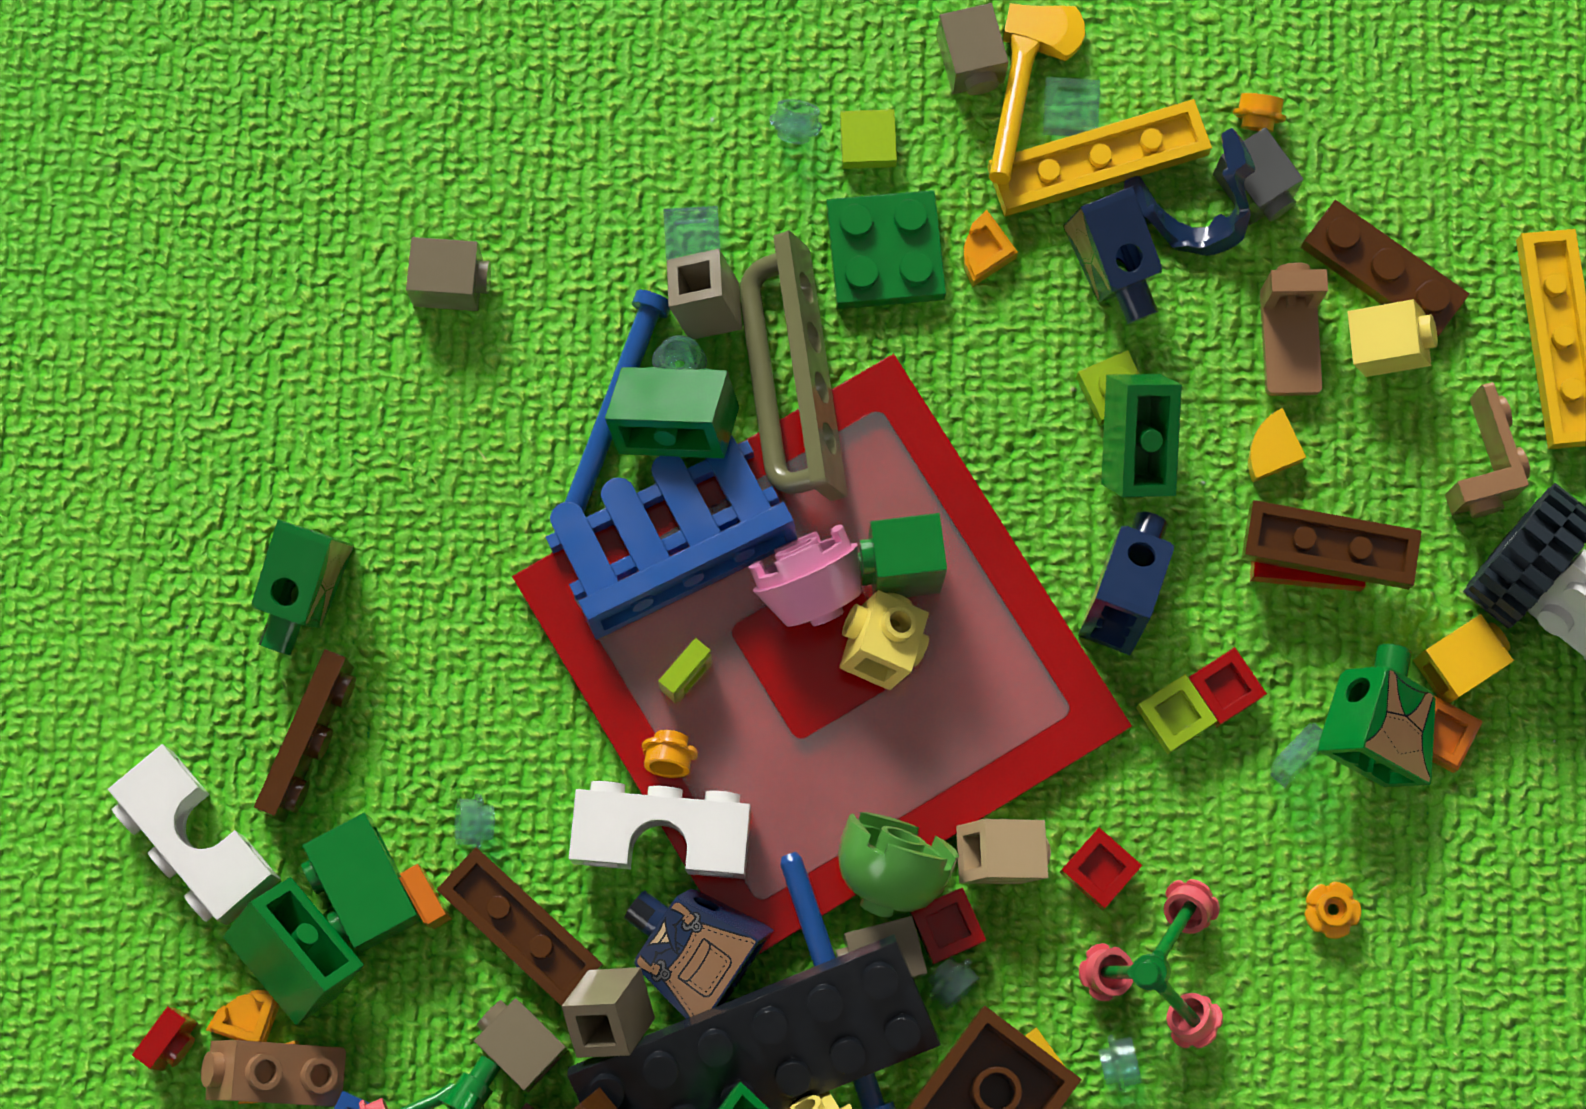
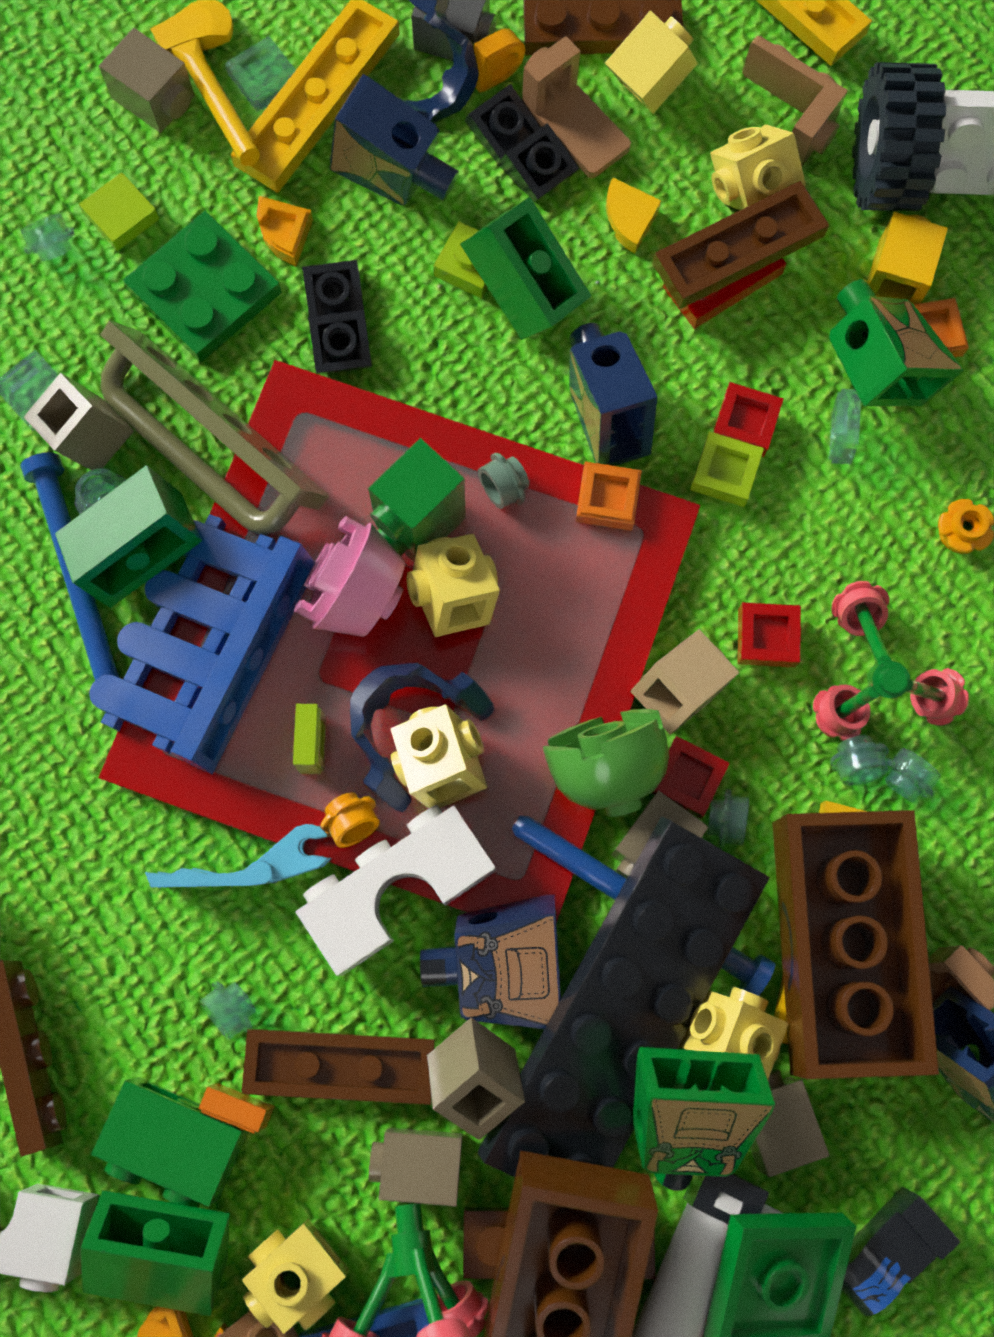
camera: 40 degrees left, 0 degrees up
none -> medium azure arm [145,824,332,888]
none -> light yellow brick [242,1219,349,1334]
none -> black slope [302,260,372,375]
none -> dark blue helmet [350,663,495,812]
none -> light yellow brick [391,704,488,808]
none -> black slope [464,84,579,202]
none -> light orange tile [473,29,525,93]
none -> sand green plate [478,453,529,509]
none -> orange tile [575,461,642,531]
none -> light yellow brick [710,125,806,210]
none -> clear light blue plate [830,735,889,786]

